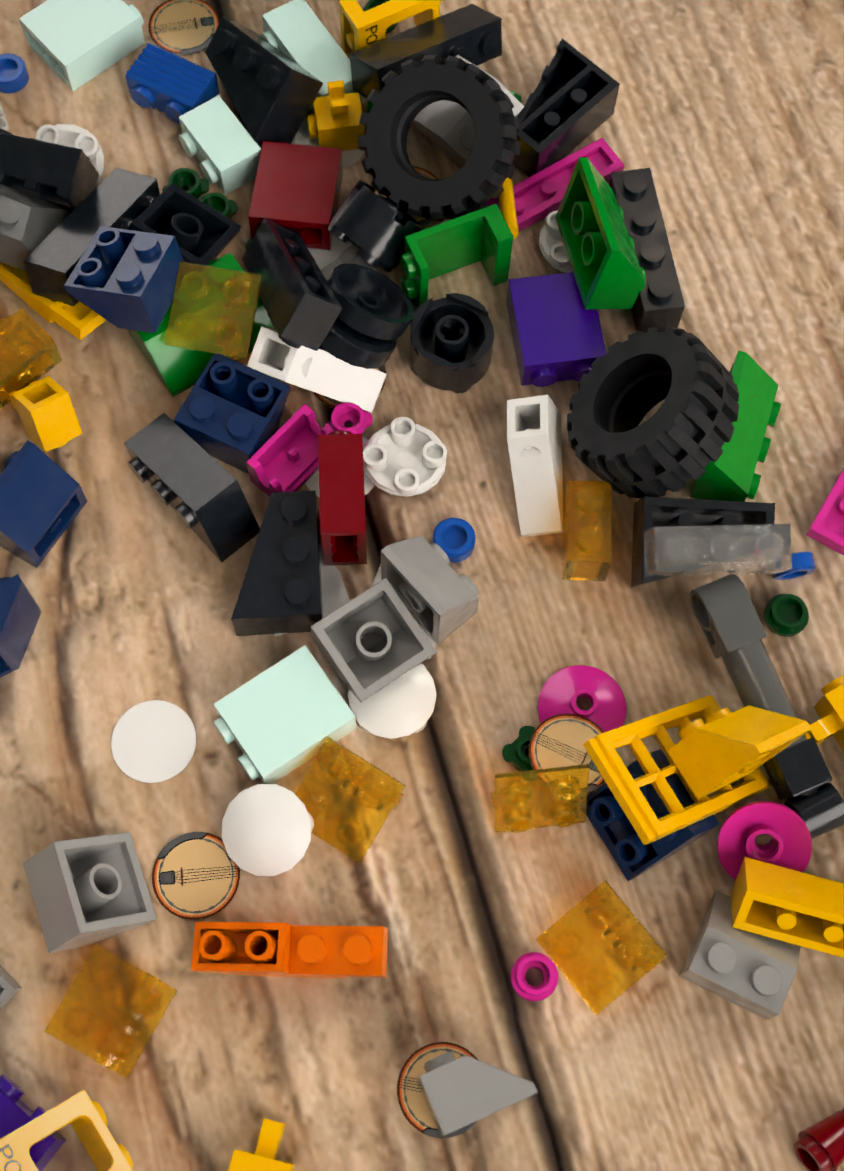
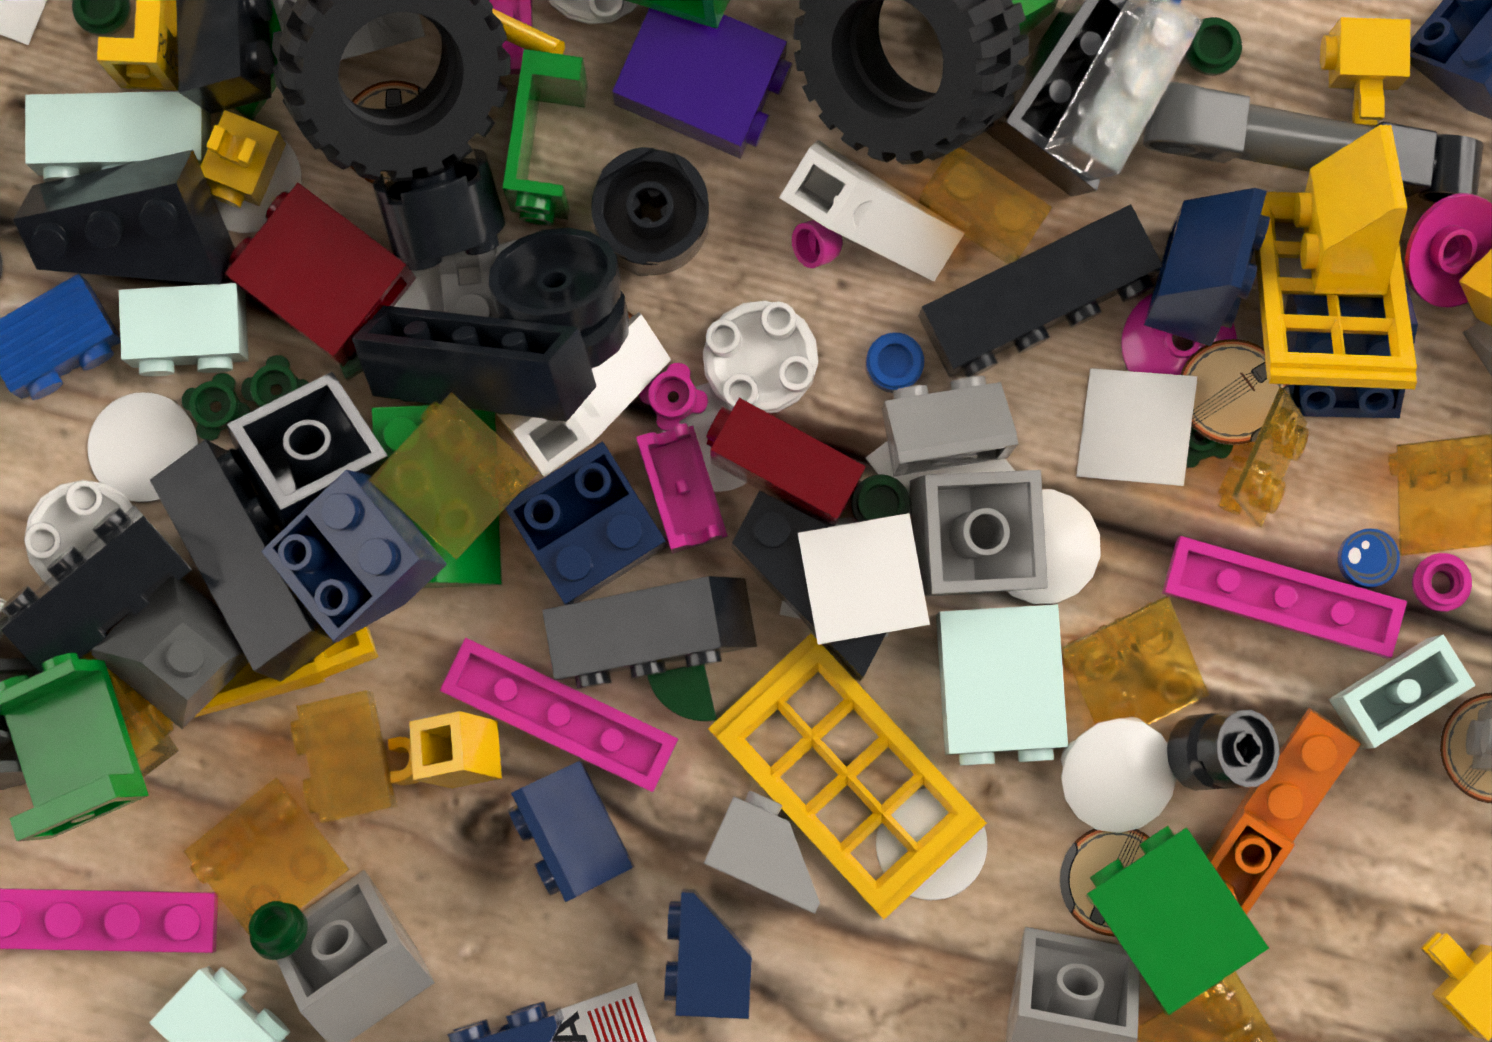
camera: 60 degrees left, 15 degrees up
none -> white sticker [88,393,198,502]
none -> dark pink plate [440,637,679,792]
none -> dark green tile [647,665,717,722]
none -> light grey slope [704,791,820,914]
none -> yellow piece [708,633,987,920]
none -> dark pink hinge [792,219,843,268]
none -> white sticker [798,513,930,644]
none -> dark green plate [851,474,910,522]
none -> black brick [918,204,1163,377]
none -> white sticker [1076,368,1198,486]
none -> green panel [1085,826,1269,1015]
none -> dark blue slope [1144,188,1270,346]
none -> dark pink plate [1162,536,1407,659]
none -> black wheel [1167,710,1280,791]
none -> light aqua brick [1329,634,1476,749]
none -> blue tile [1337,528,1400,588]

